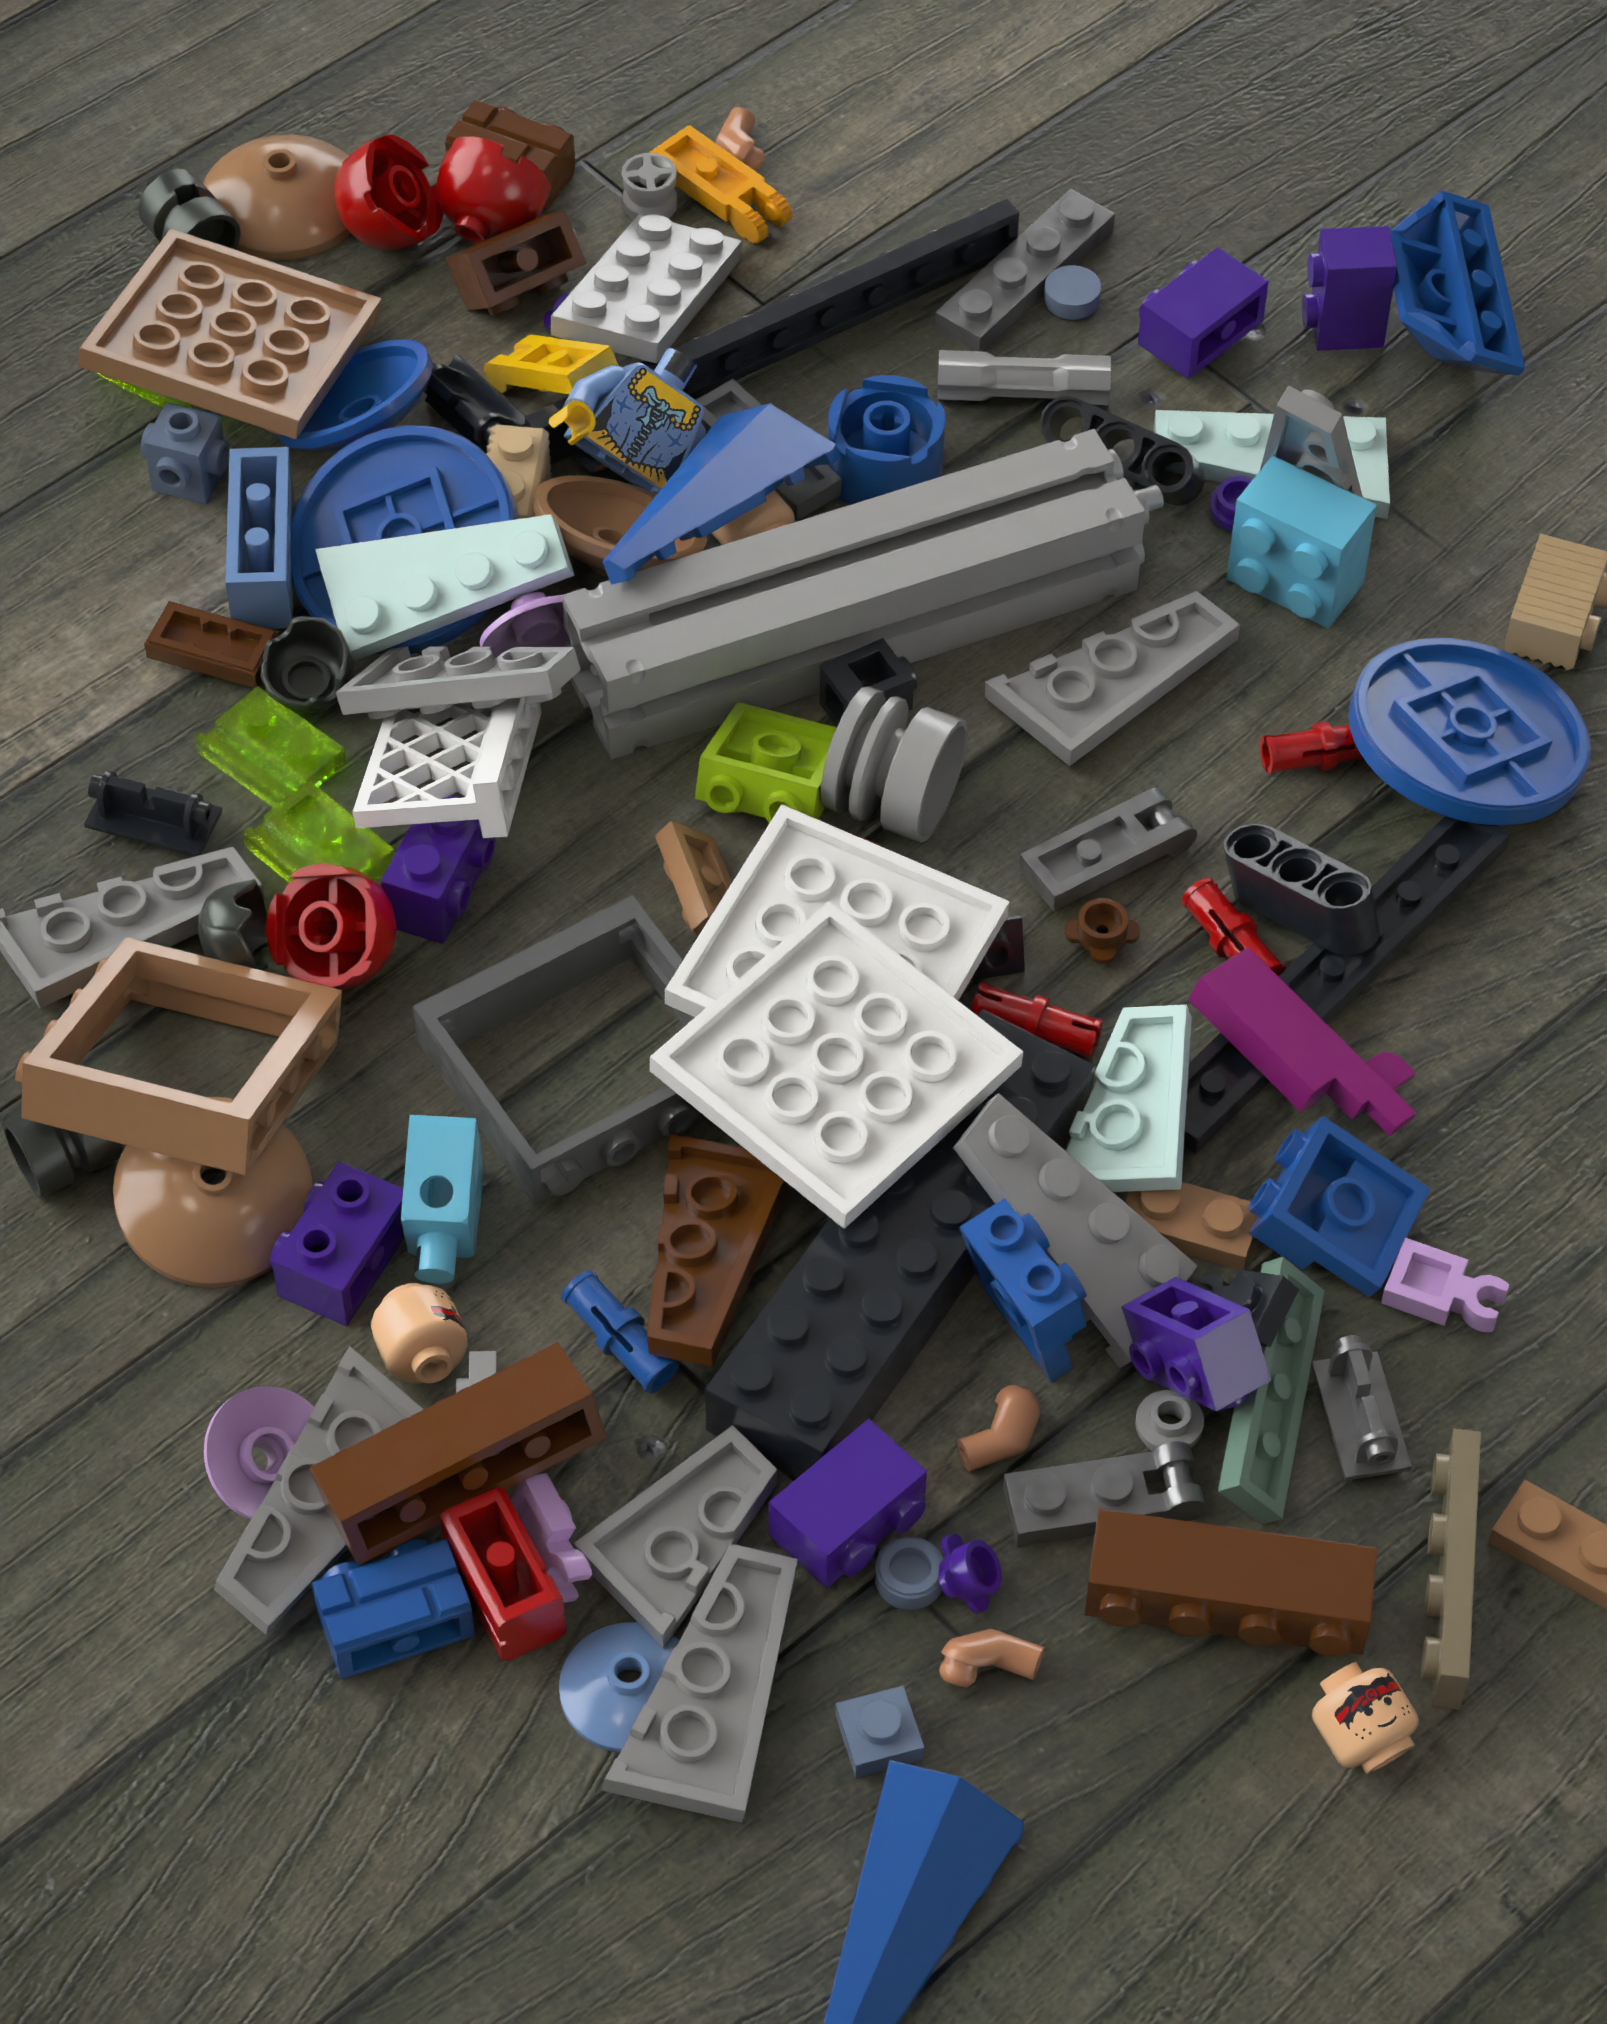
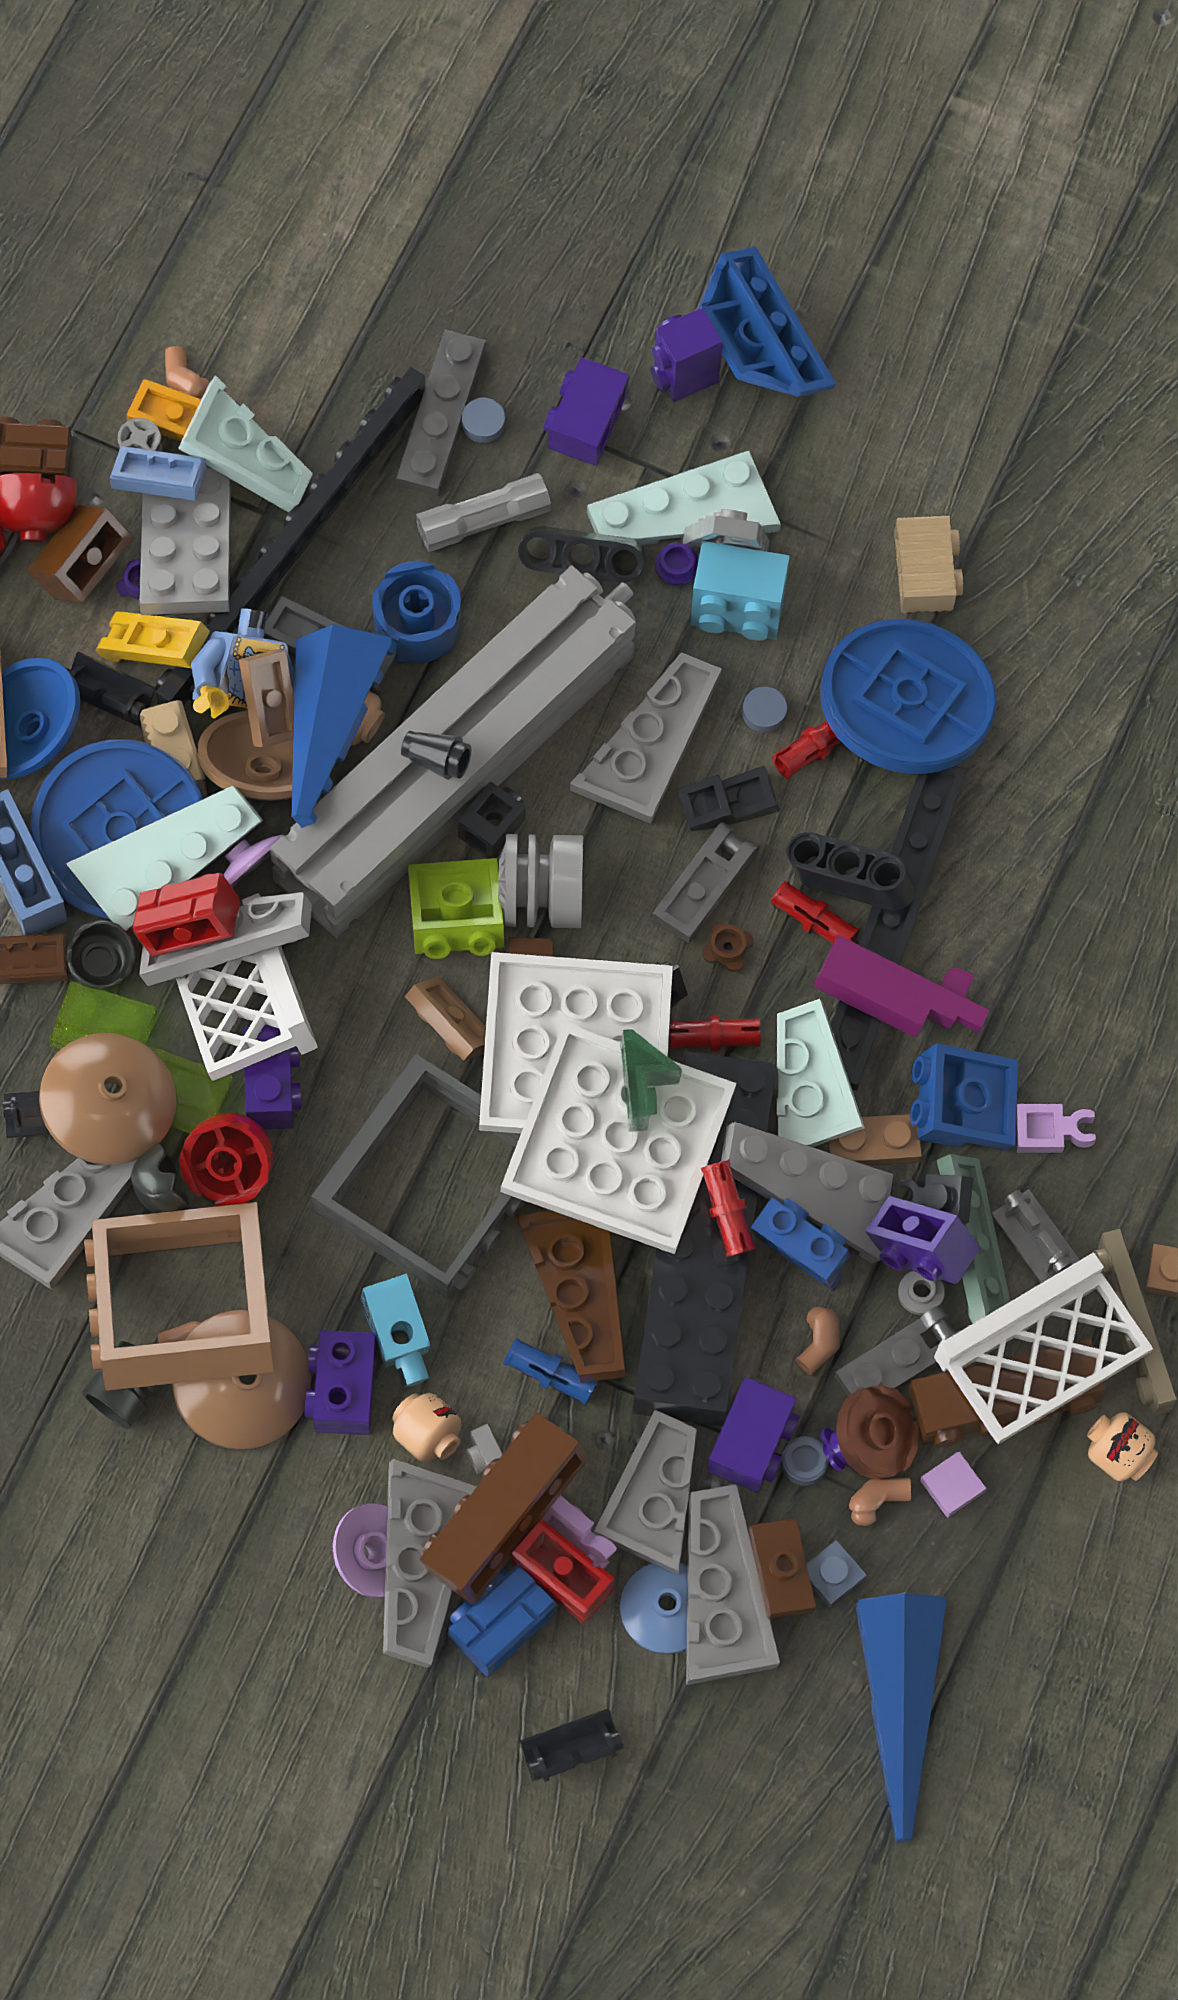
camera: 25 degrees left, 15 degrees up
none -> medium nougat dish [39,1033,177,1165]
none -> medium blue plate [110,446,207,501]
none -> red brick [133,873,240,957]
none -> light aqua wing [178,376,313,512]
none -> medium nougat plate [239,649,294,748]
none -> black cone [401,731,472,780]
none -> black hinge [520,1708,624,1782]
none -> clear green slope [620,1029,682,1132]
none -> black slope [678,766,780,831]
none -> red pin [700,1159,755,1257]
none -> sand blue tile [742,687,787,733]
none -> reddish brown plate [748,1518,816,1619]
none -> copper tile [836,1385,920,1479]
none -> lavender tile [920,1451,986,1518]
none -> white fence [934,1252,1153,1444]

